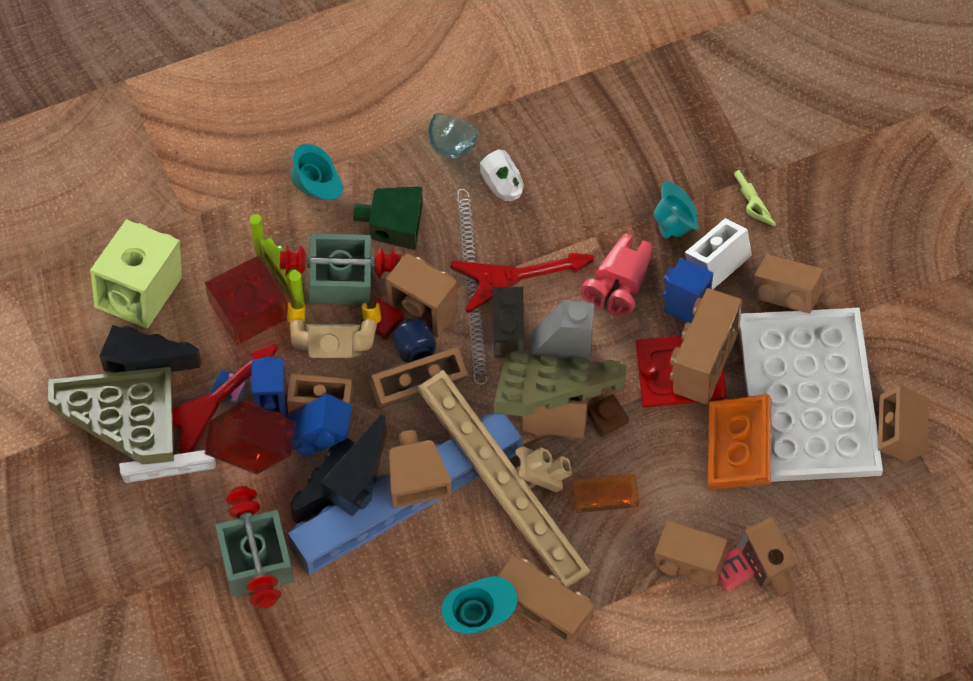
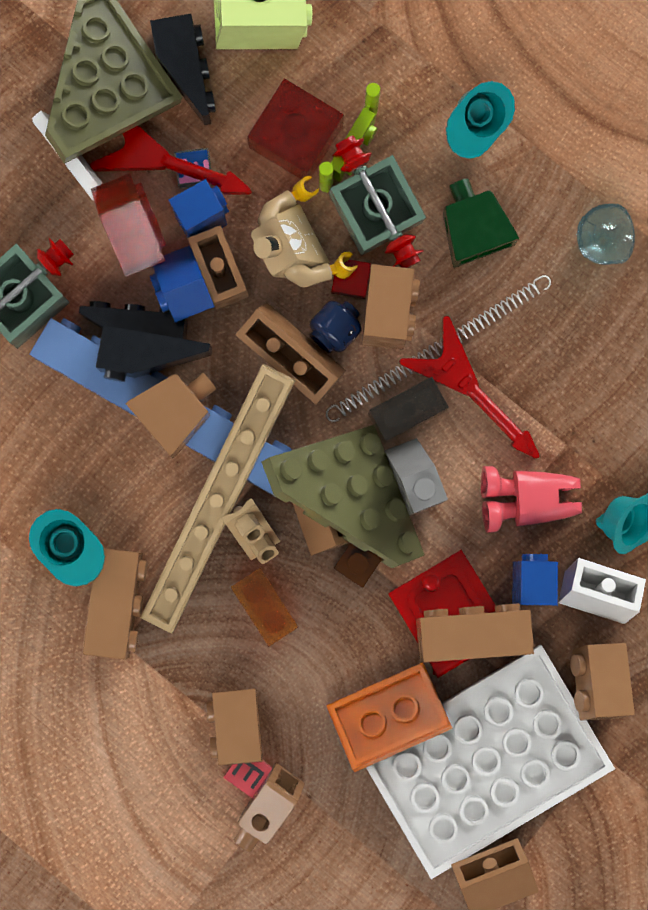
camera: 60 degrees right, 25 degrees up
white rock [480,149,524,201] -> none

